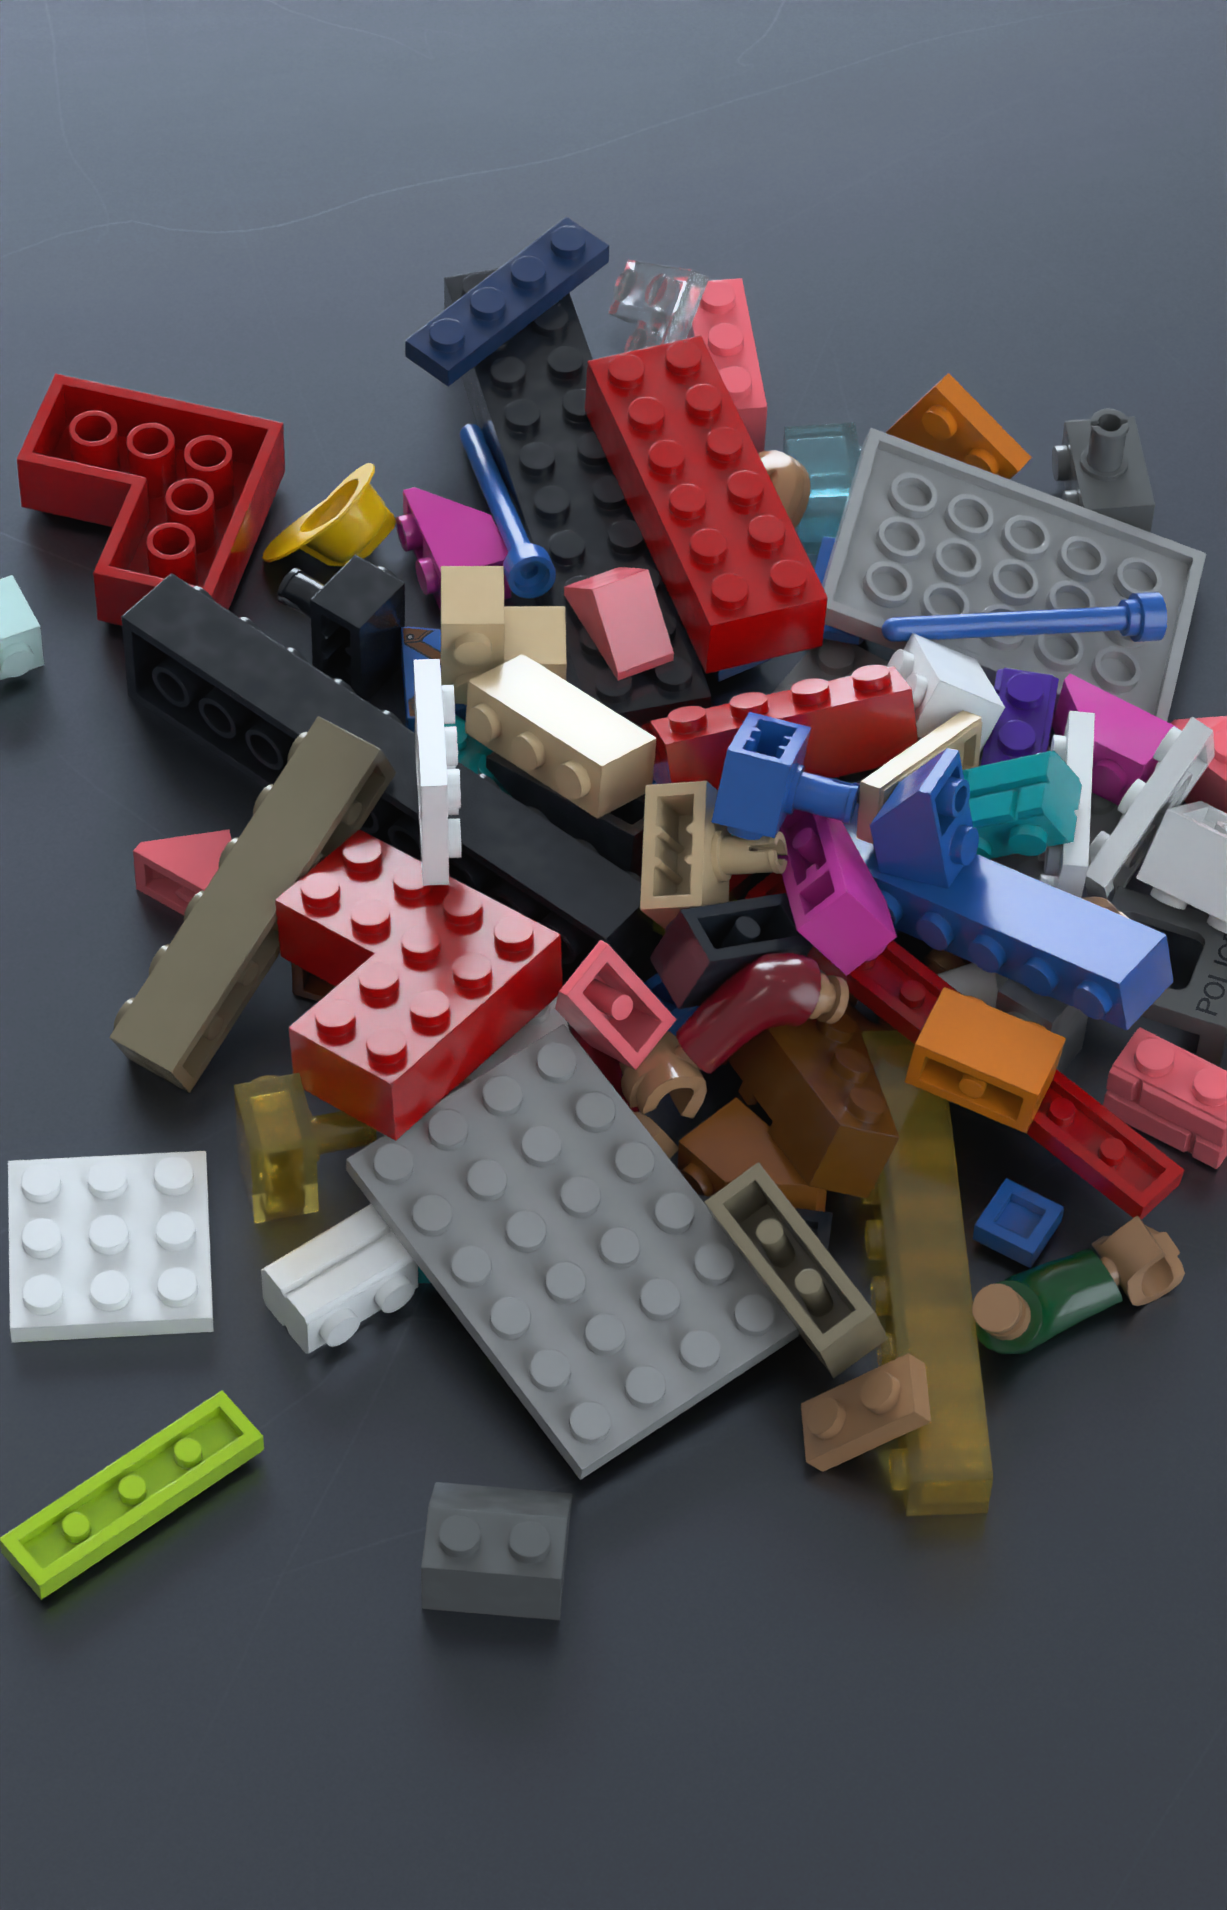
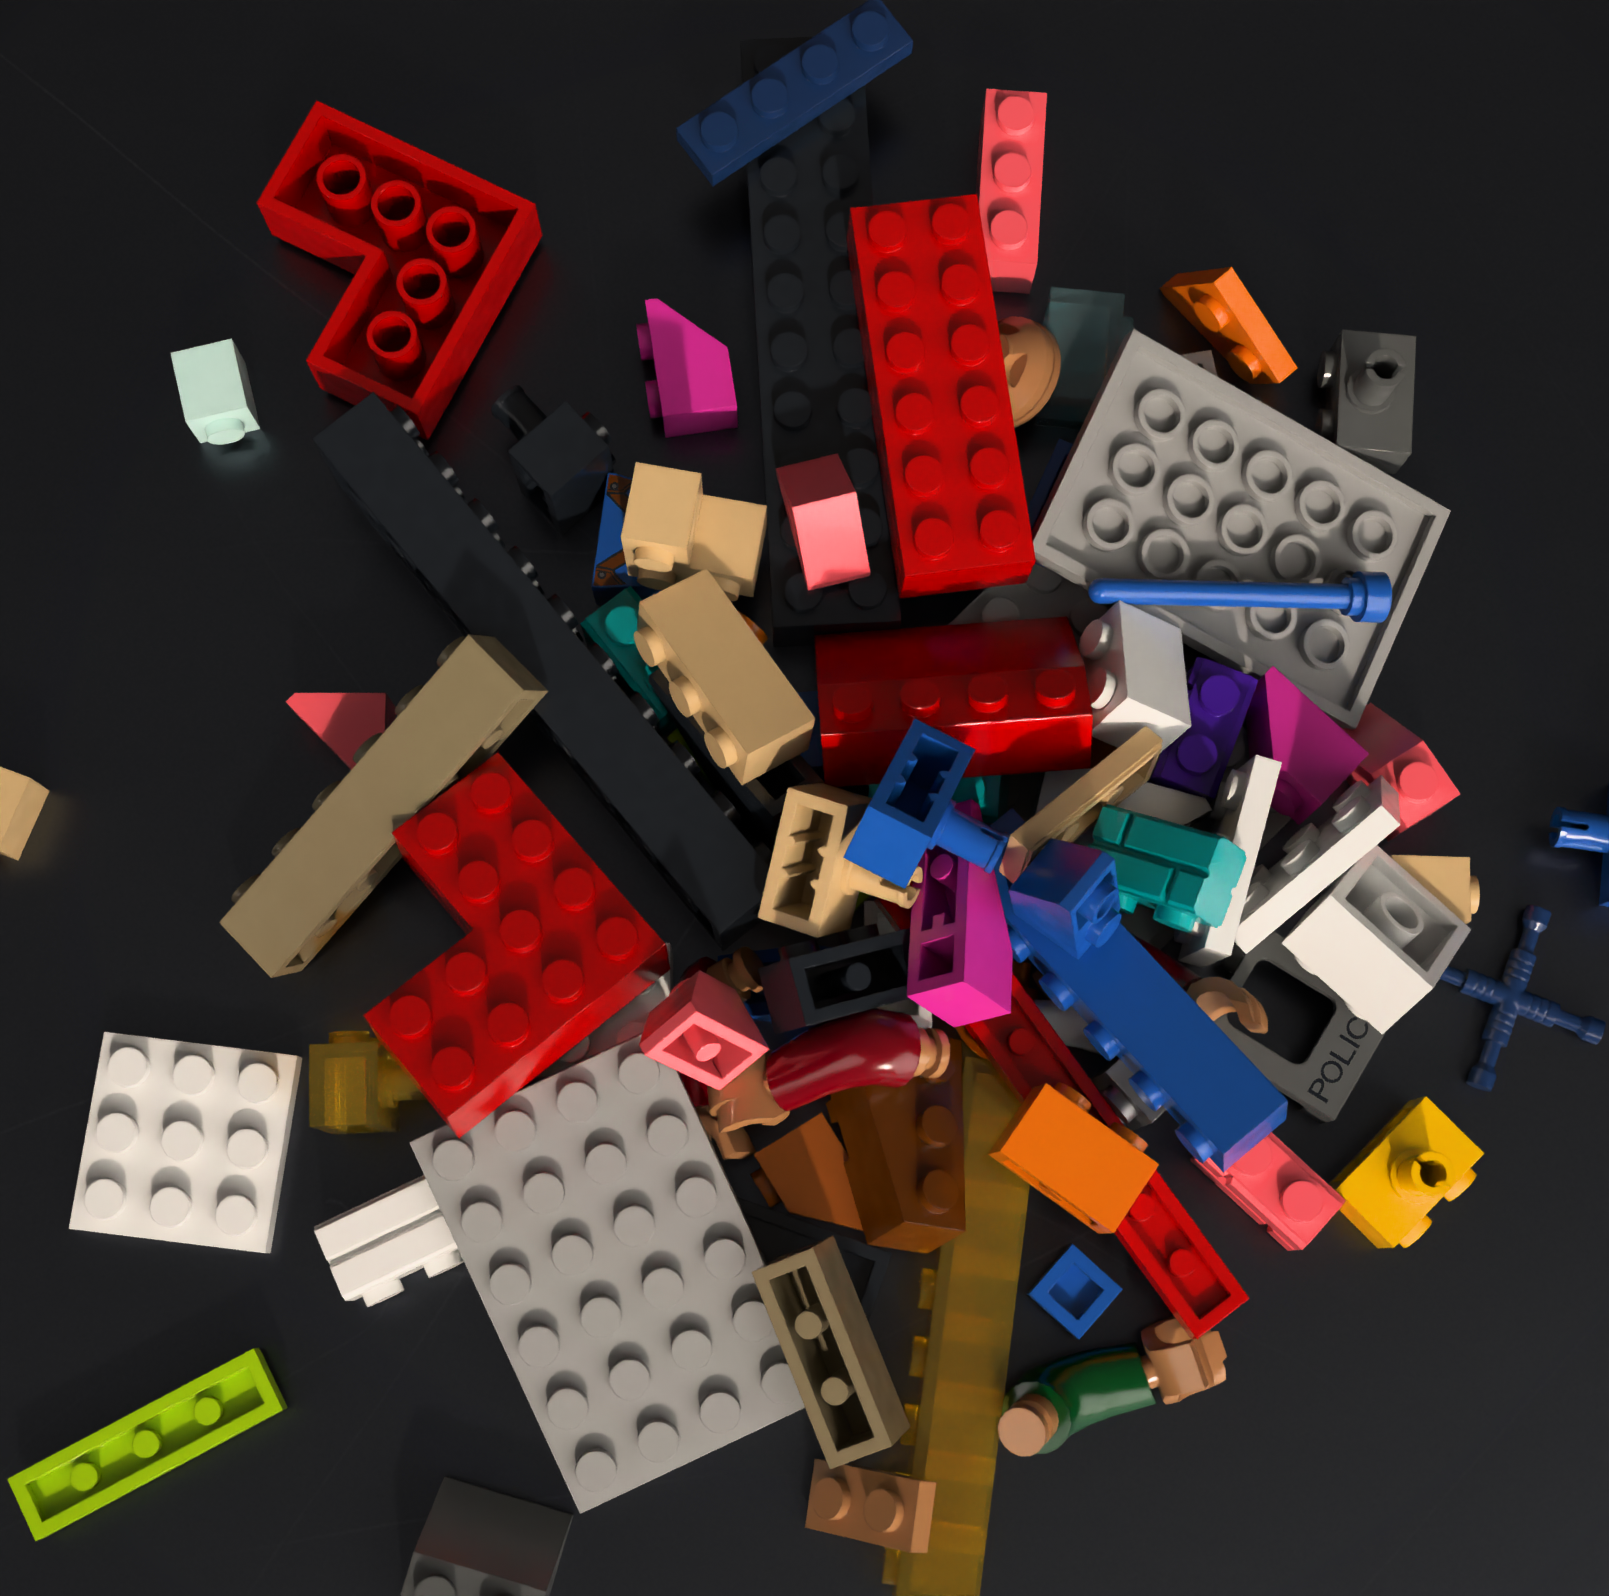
camera: 10 degrees right, 25 degrees up
yellow piece [262,463,396,566] -> none
white plate [414,659,461,886] -> none
blue piece [460,424,556,598] -> none
clear plate [608,260,709,353] -> none

